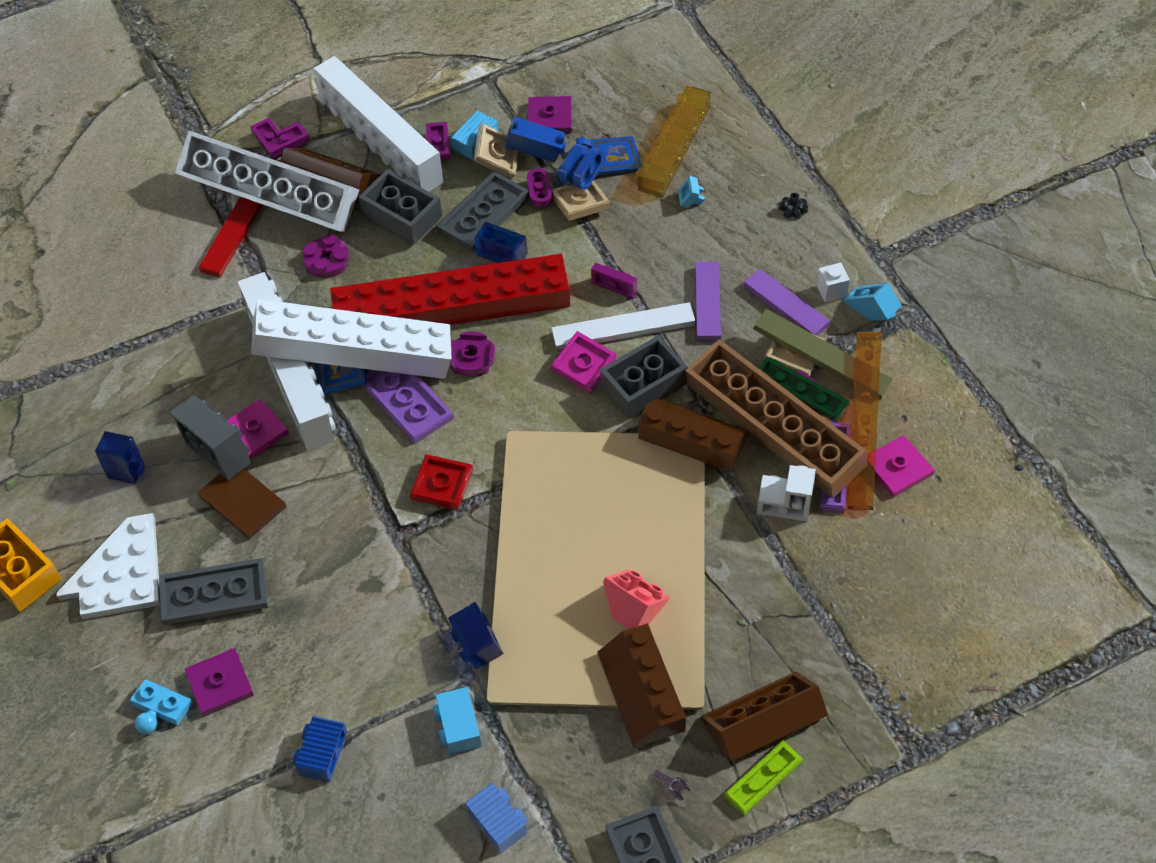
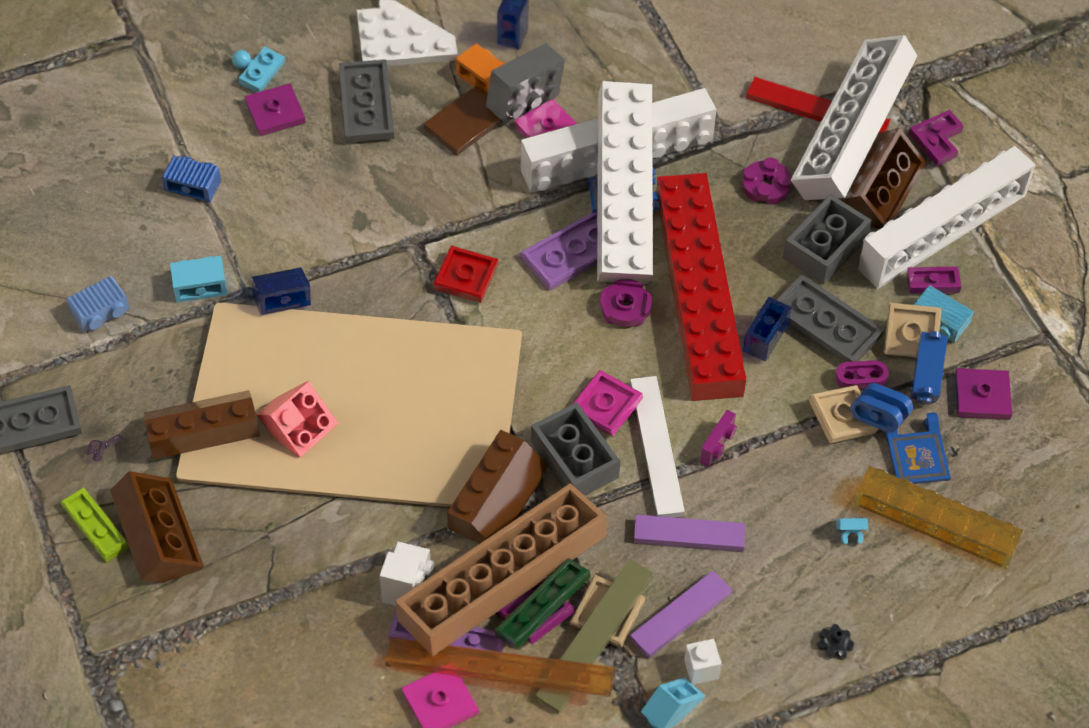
camera: 90 degrees right, 0 degrees up
none -> orange brick [456,43,506,94]

